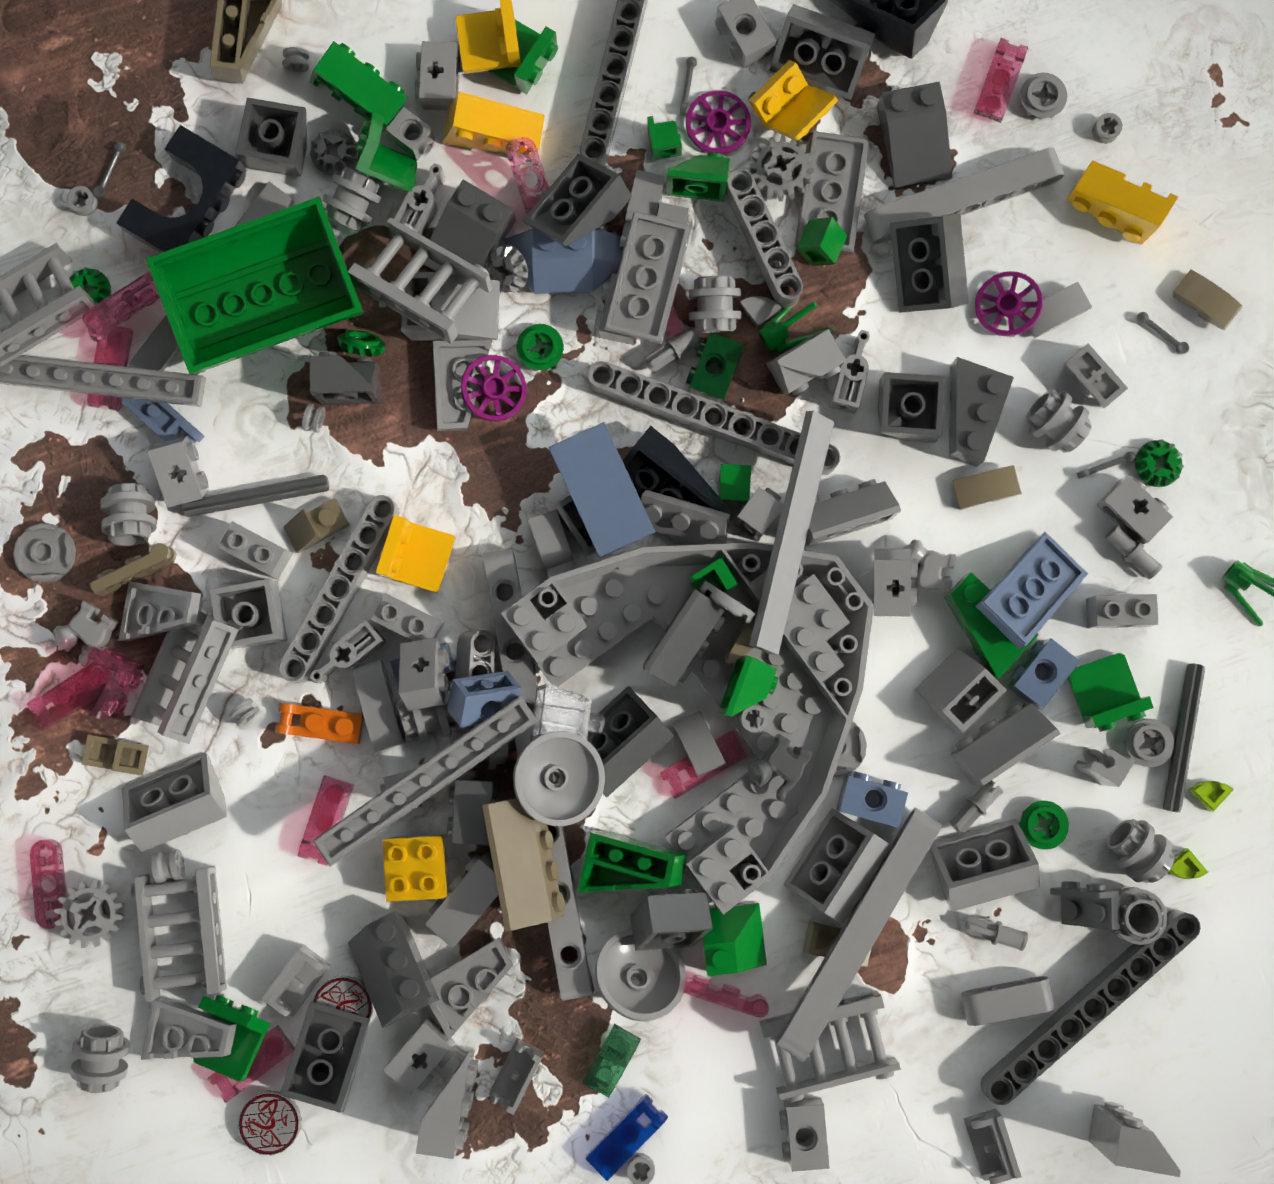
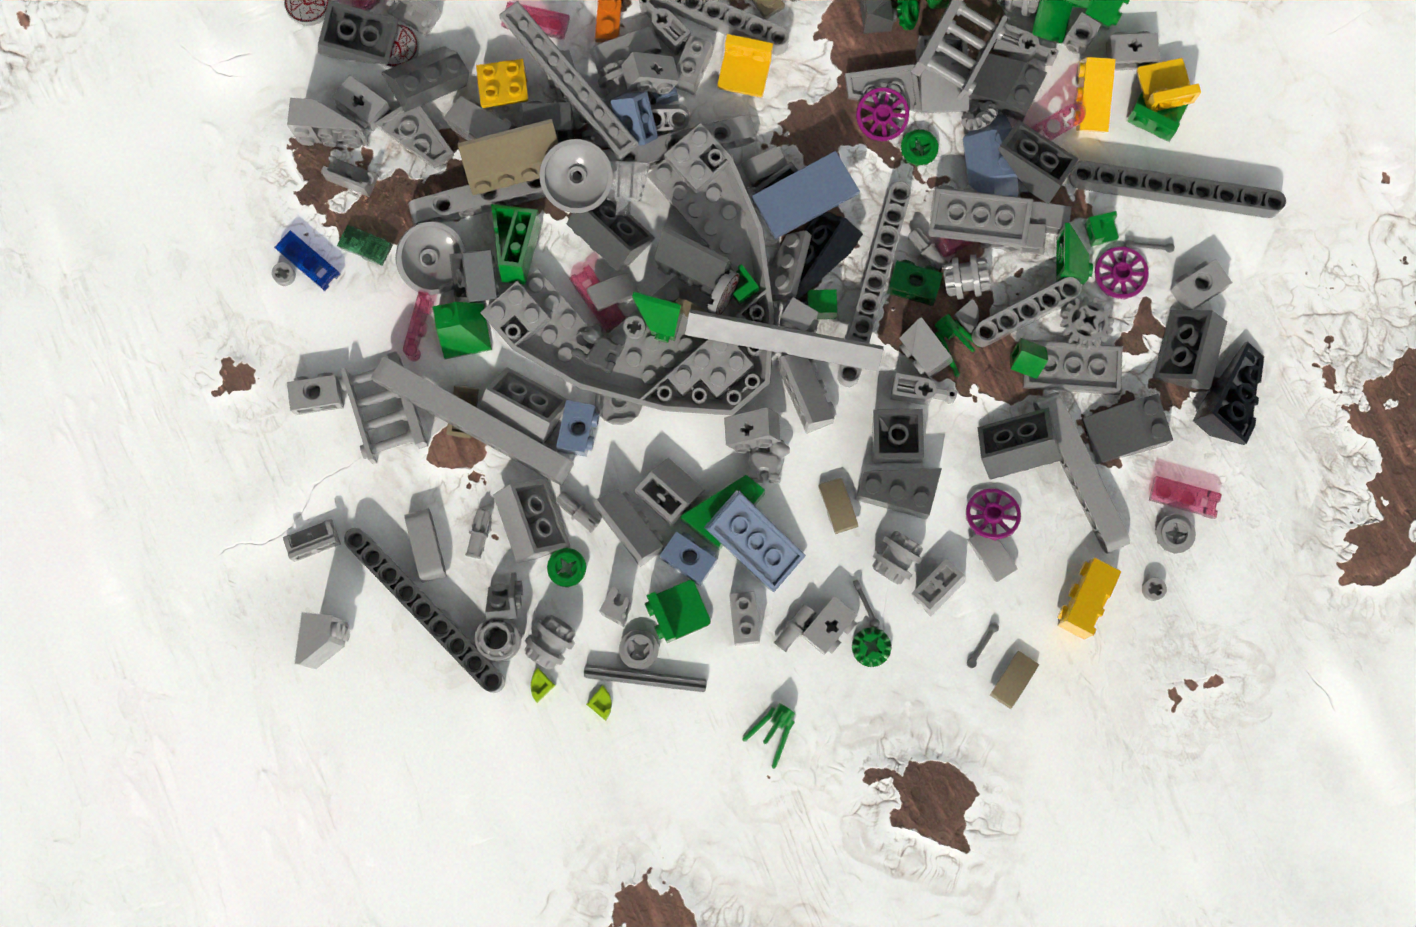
camera: 85 degrees right, 5 degrees down
yellow bracket [748,60,838,141] -> none

